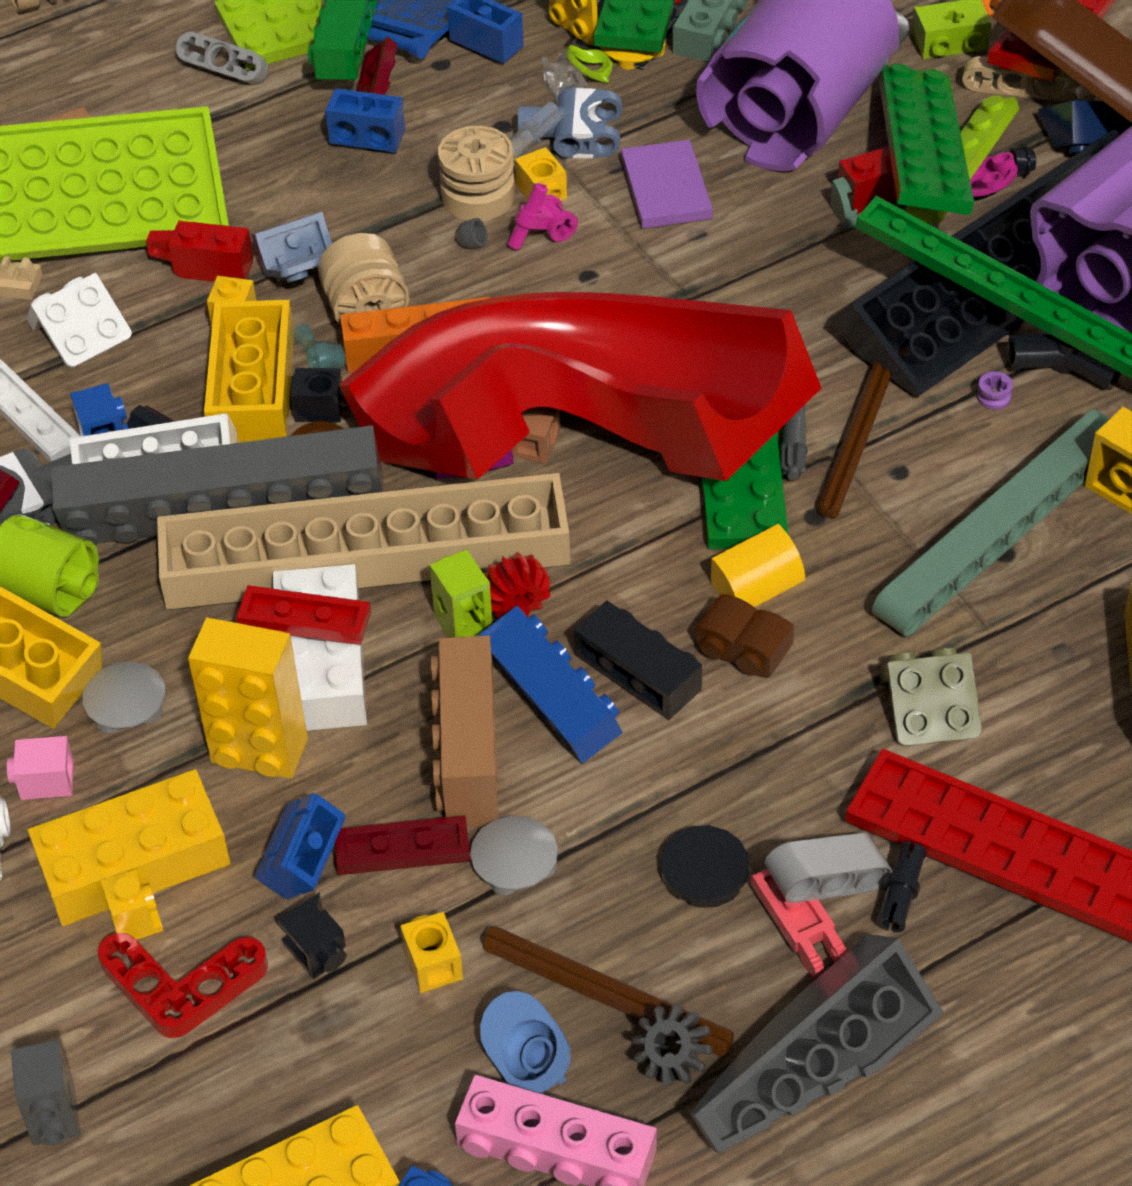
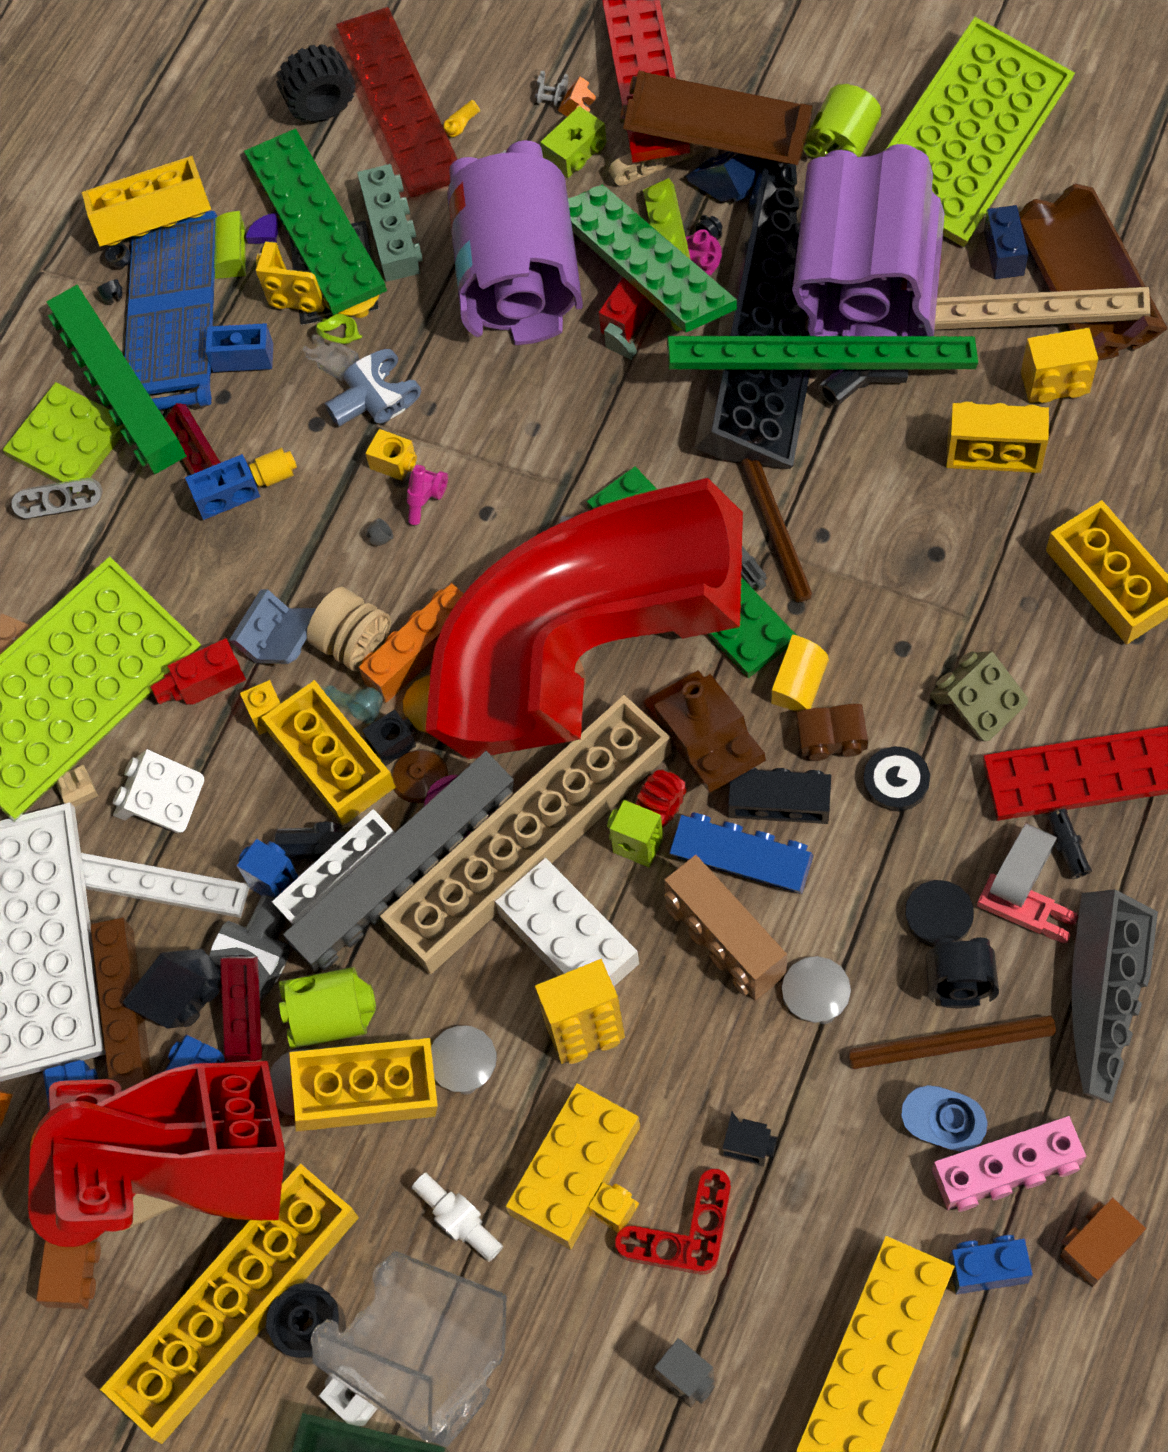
camera: 30 degrees left, 15 degrees up
bright pink brick [7,736,74,800] -> none
red plate [236,585,371,645] -> none
blue brick [255,793,346,899] -> none
dark red plate [335,815,471,875] -> none
yellow brick [400,912,463,993] -> none
tan wheel [438,125,515,221] -> none
clear axle [509,101,564,163] -> none
medium lavender tile [621,139,713,229] -> none
dark grey gear [632,1004,713,1086] -> none
sand green beam [872,409,1110,637] -> none
medium lavender bush [977,371,1013,409] -> none
none -> yellow brick [249,447,297,487]
none -> reddish brown brick [643,670,767,793]
none -> black tile [863,746,930,812]
none -> black brick [925,937,999,1009]

